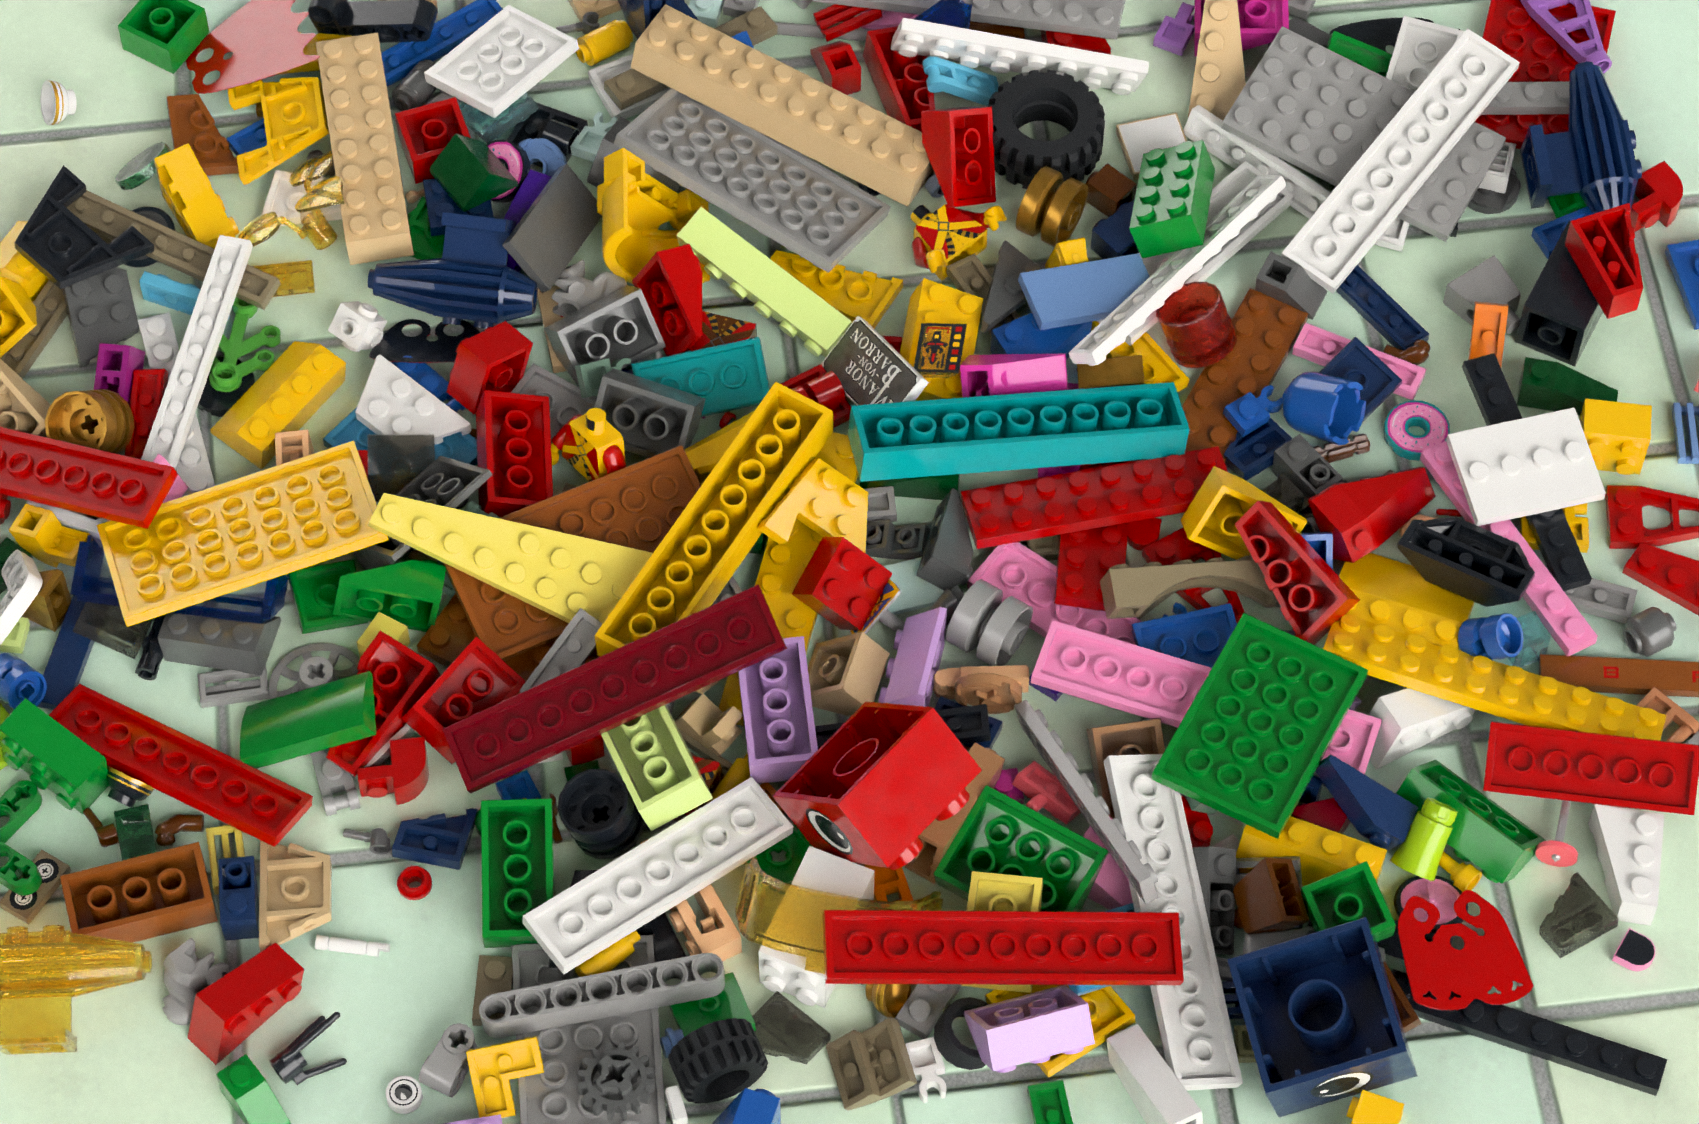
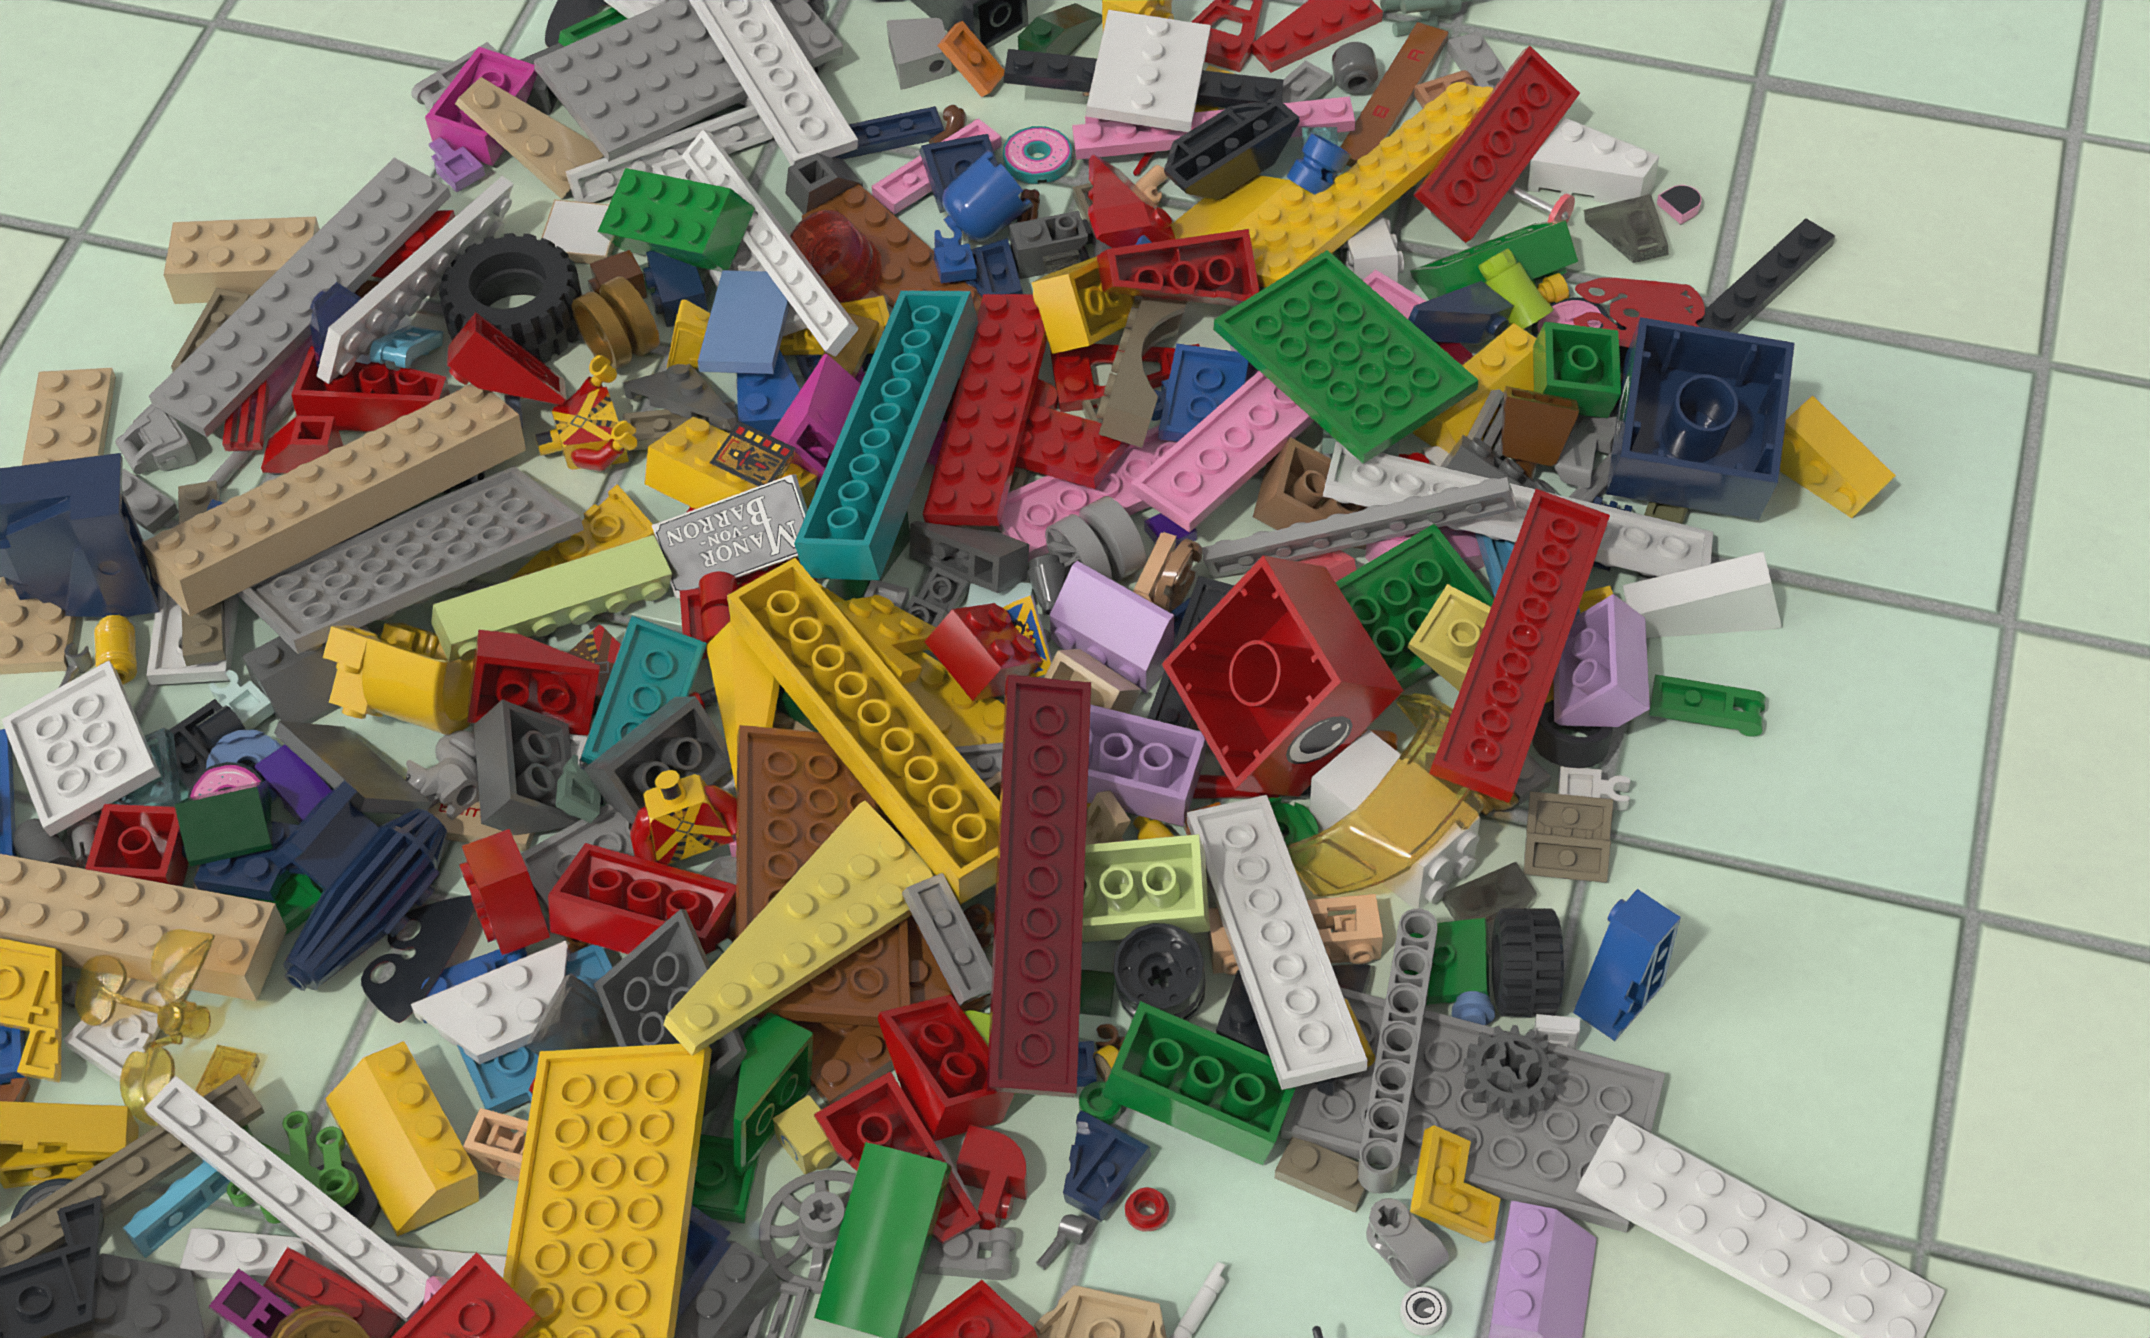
camera: 65 degrees left, 5 degrees down
white brick [328,301,387,352] -> none

